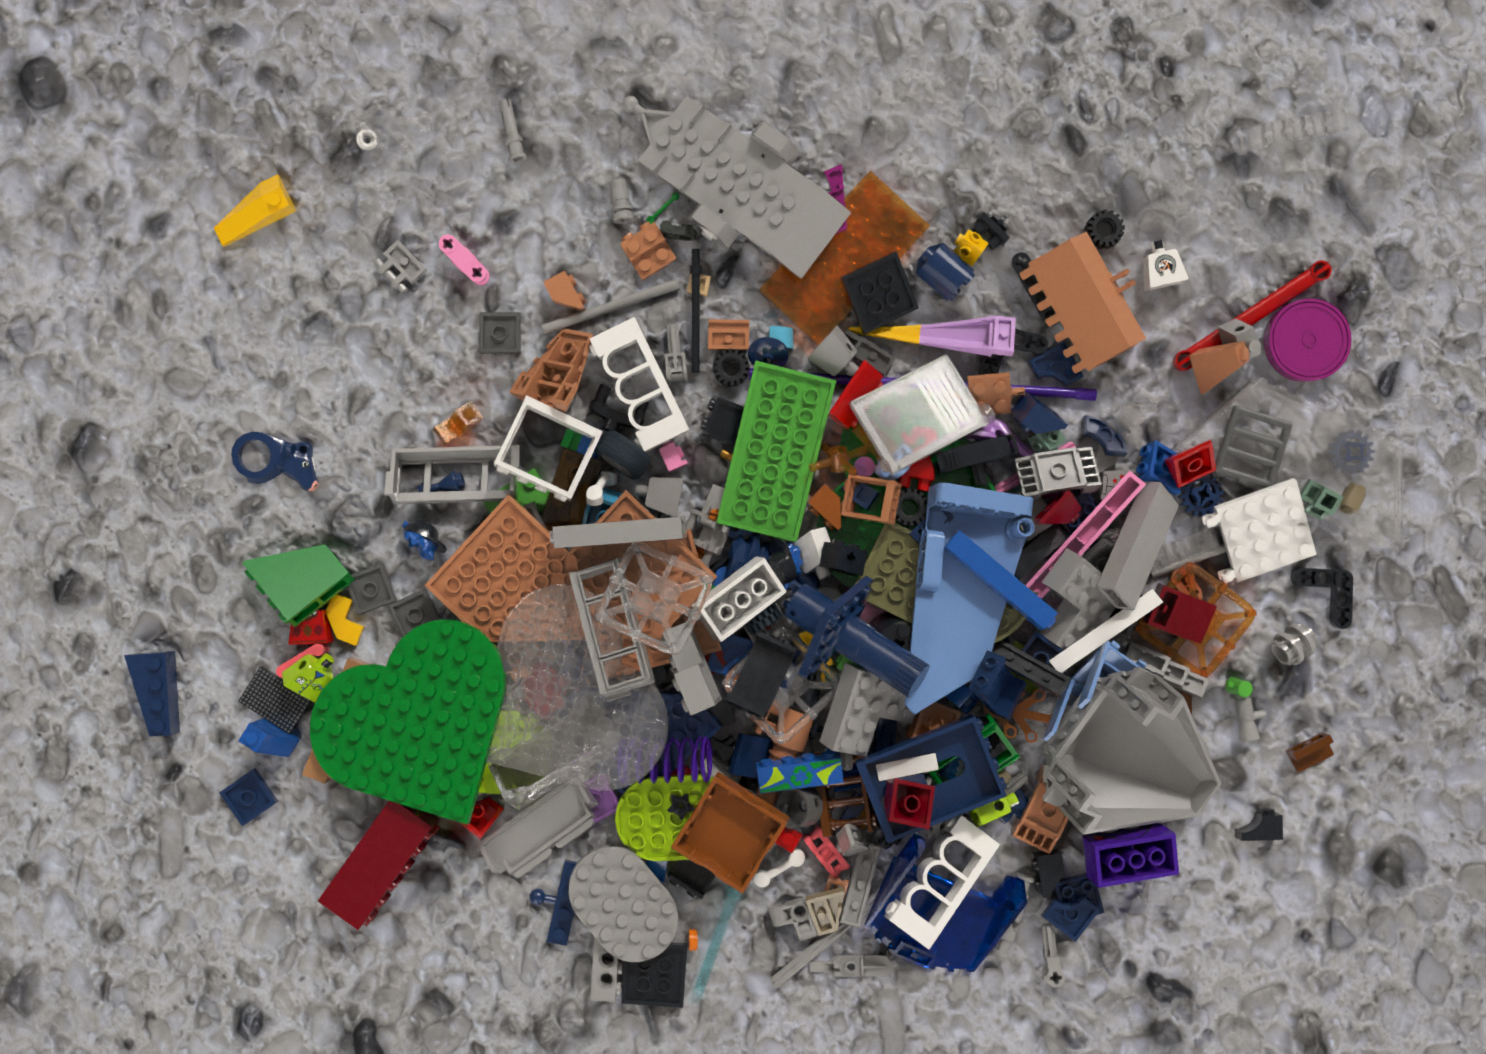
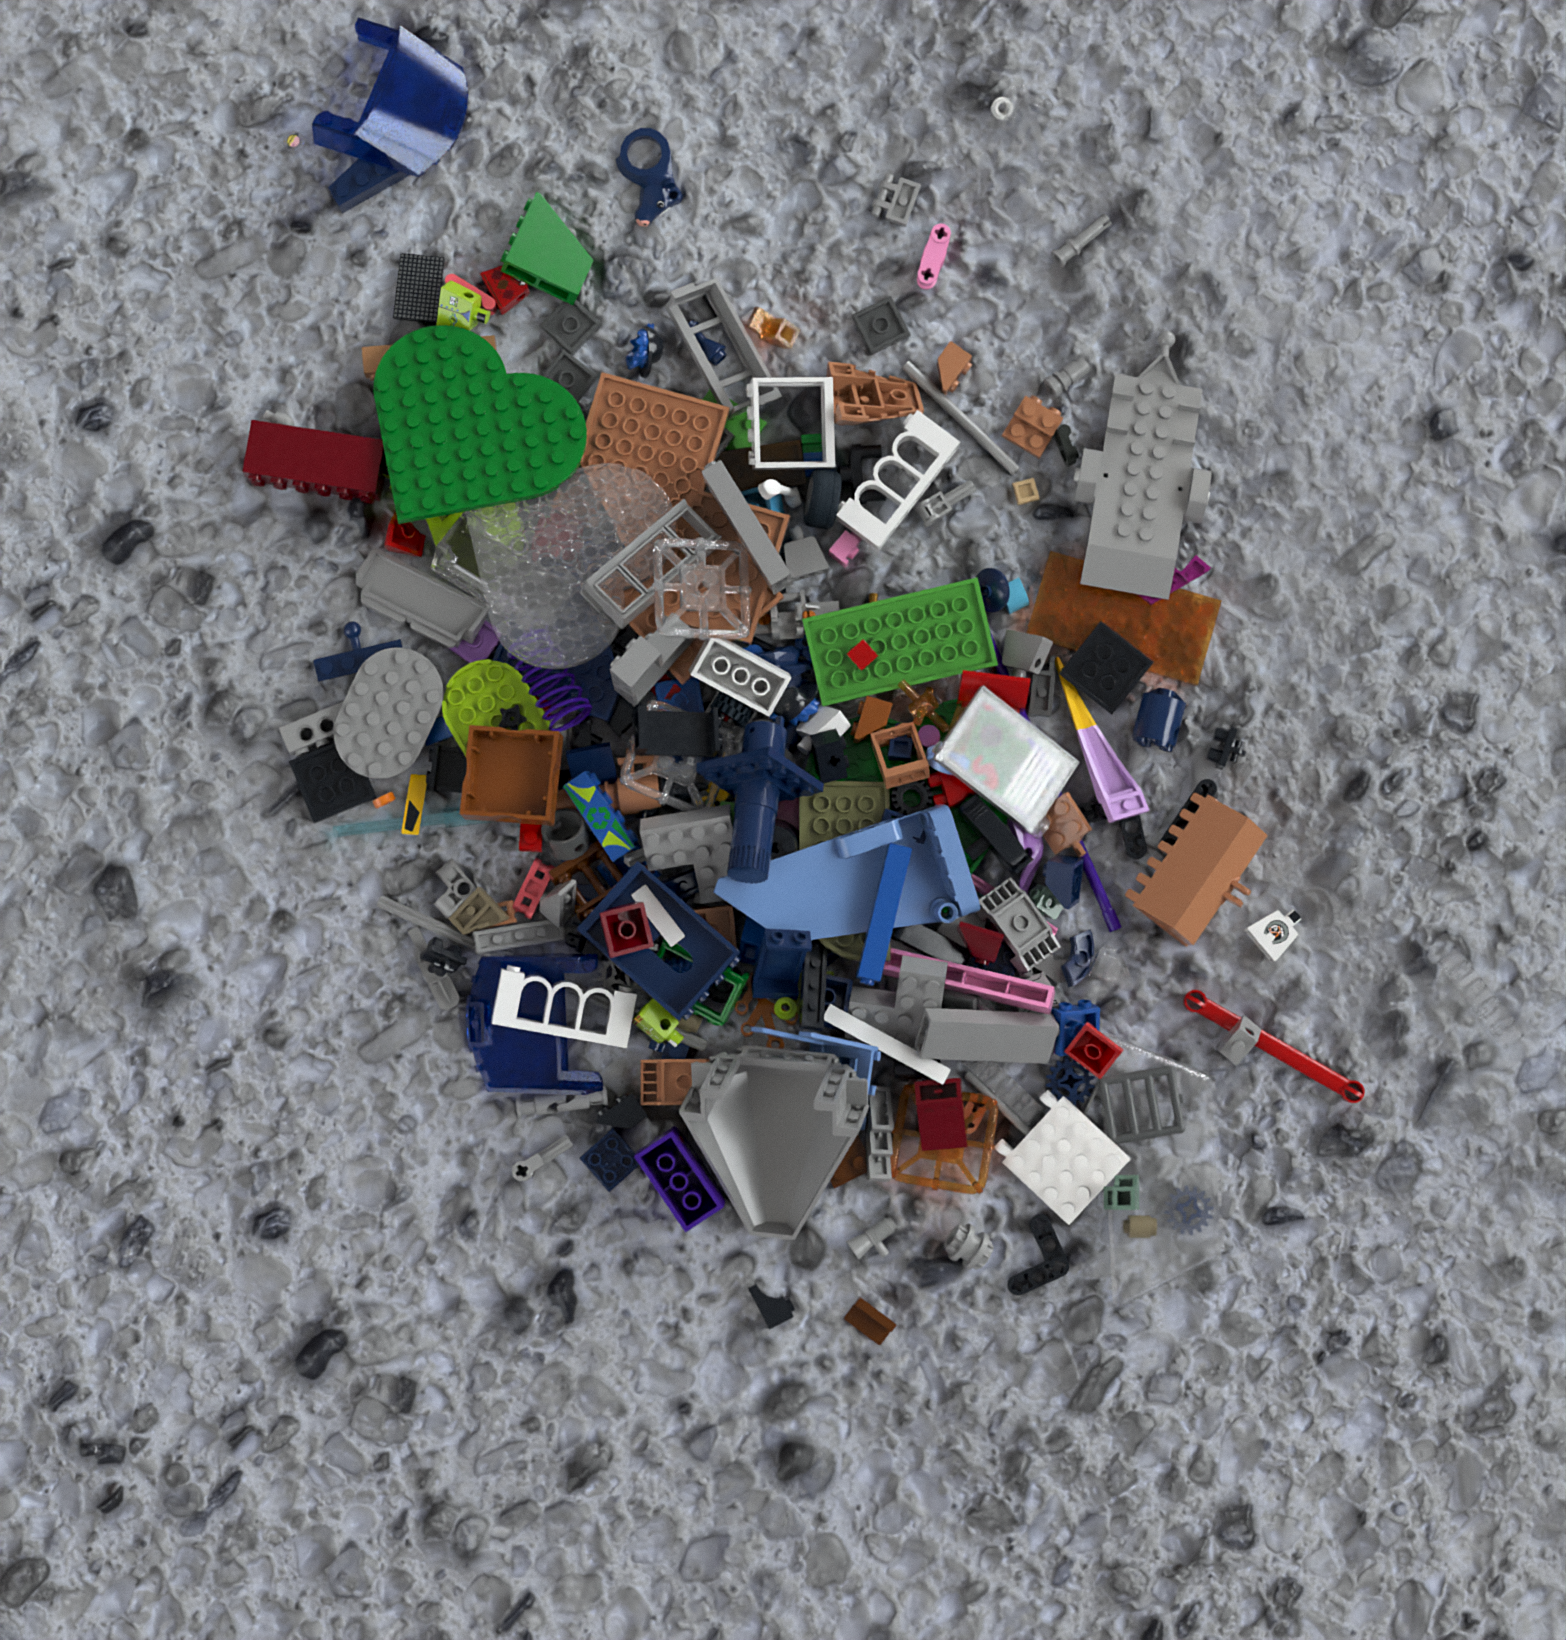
camera: 60 degrees right, 5 degrees down
yellow wedge [214,174,296,247] -> none
dark blue tile [219,768,279,826] -> none
blue slope [238,718,300,757] -> none
yellow tile [325,594,365,646] -> none
green hinge [646,192,680,224] -> none
black bar [690,249,702,373] -> none
black panel [700,395,744,447] -> none
nougat plate [708,319,749,351] -> none
black tyre [713,348,750,387] -> none
white bar [753,848,805,887] -> none
yellow brick [953,229,989,266] -> none
dark blue tile [1027,341,1084,387] -> none
dark blue tile [1041,895,1101,942] -> none
black tyre [1084,209,1125,249] -> none
nougat slope [1189,341,1249,394] -> none
bright green piece [1225,677,1253,697] -> none
magenta brick [1263,299,1352,382] -> none
none -> clear tile [283,130,306,154]
none -> clear blue windscreen [312,17,468,177]
none -> yellow sticker [401,774,427,835]
none -> black hips [420,937,467,977]
none -> lime plate [774,997,797,1020]
none -> red tile [847,639,878,671]

